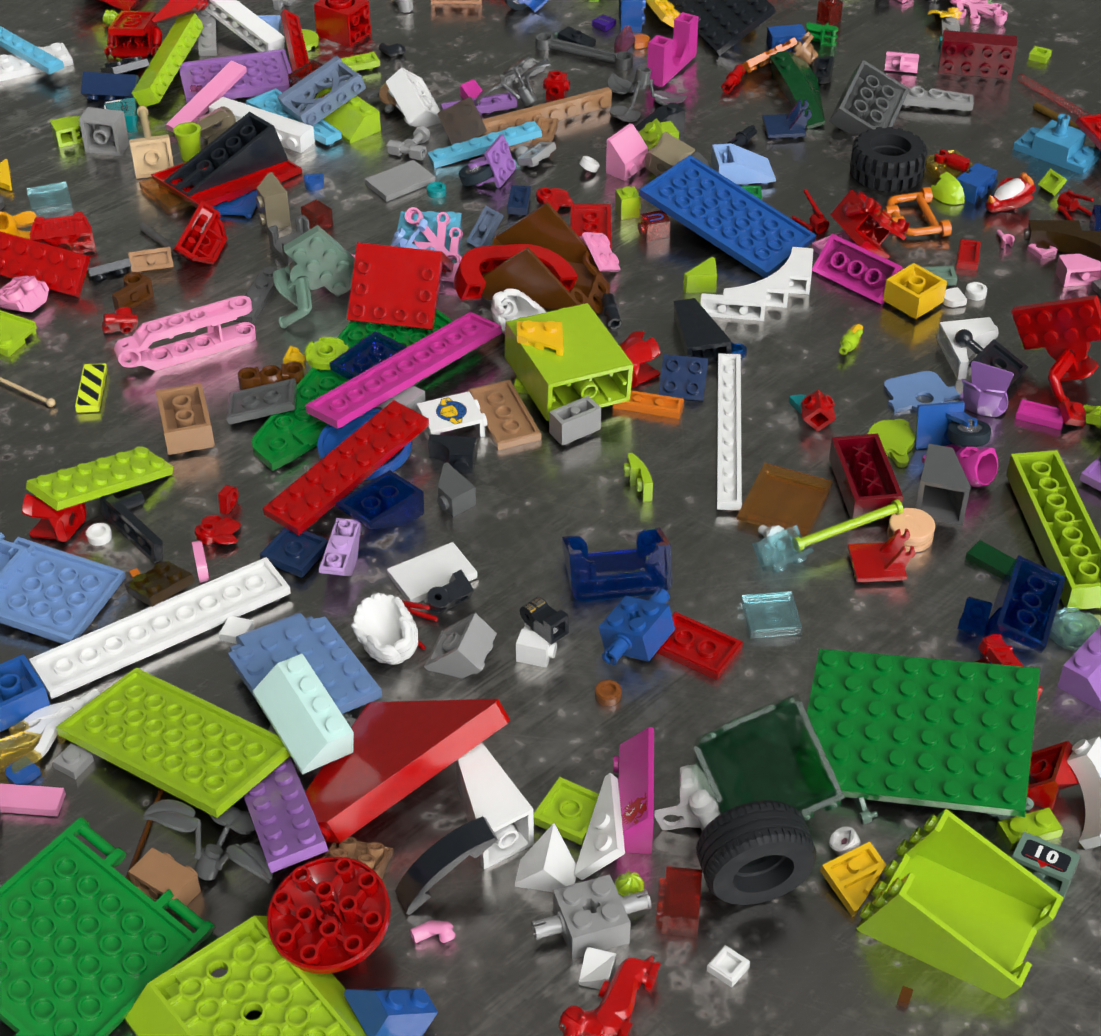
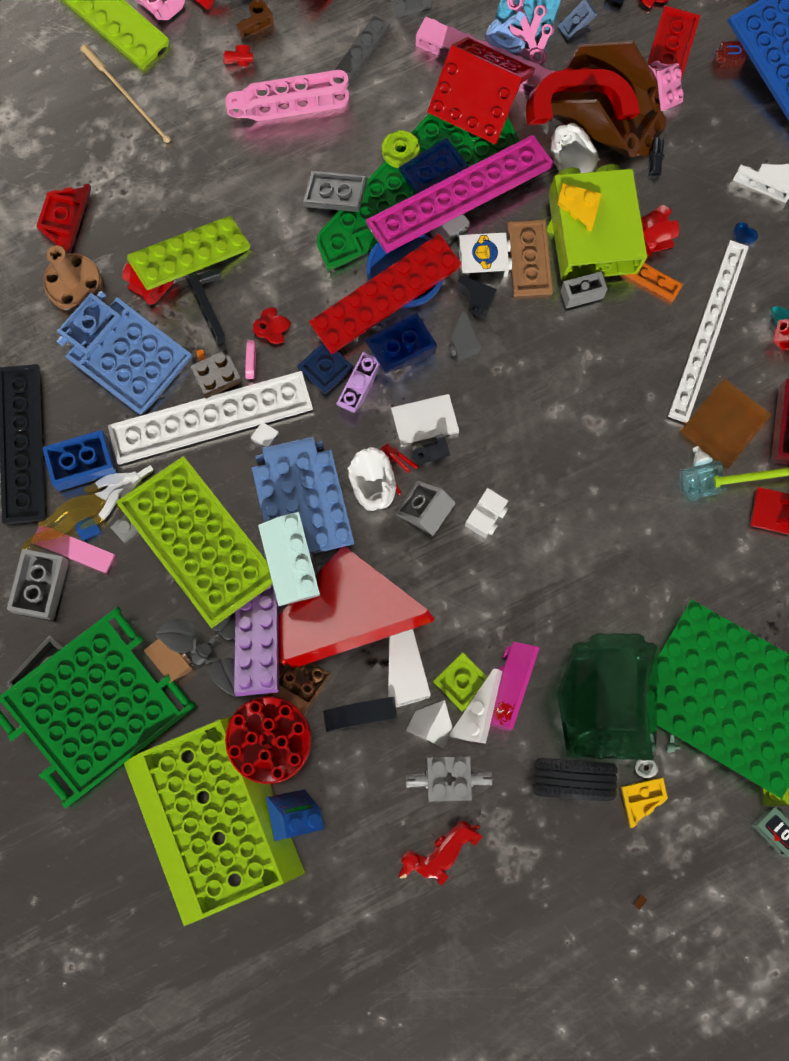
camera: 15 degrees right, 35 degrees up
neon yellow tile [75,363,108,413] -> none
white tile [86,523,112,546] -> none
reddish brown piece [125,788,164,881] -> none
medium nougat brick [156,383,215,455] -> none
red tile [218,485,239,515] -> none
reddish brown piece [238,362,304,390] -> none
sand green plate [273,225,355,329] -> none
yellow tile [283,346,306,368] -> none
bright pink arm [409,920,455,943] -> none
black leg [519,597,569,645] -> none
clear blue windscreen [562,527,672,602] -> none
white slope [579,947,616,990] -> none
dark orange tile [595,680,622,706] -> none
blue brick [598,588,675,665] -> none
lime brick [615,186,641,220] -> none
lime plate [615,870,644,897] -> none
lime slope [623,453,653,502] -> none
white piece [654,764,720,831] -> none
red tile [656,612,743,680] -> none
clear red brick [656,866,702,937] -> none
dark blue plate [658,354,708,402] -> none
black slope [673,298,731,363] -> none
lime slope [683,257,717,293] -> none
white tile [707,945,750,988] -> none
clear light blue tile [741,591,802,638] -> none
lime windscreen [856,809,1064,999] -> none

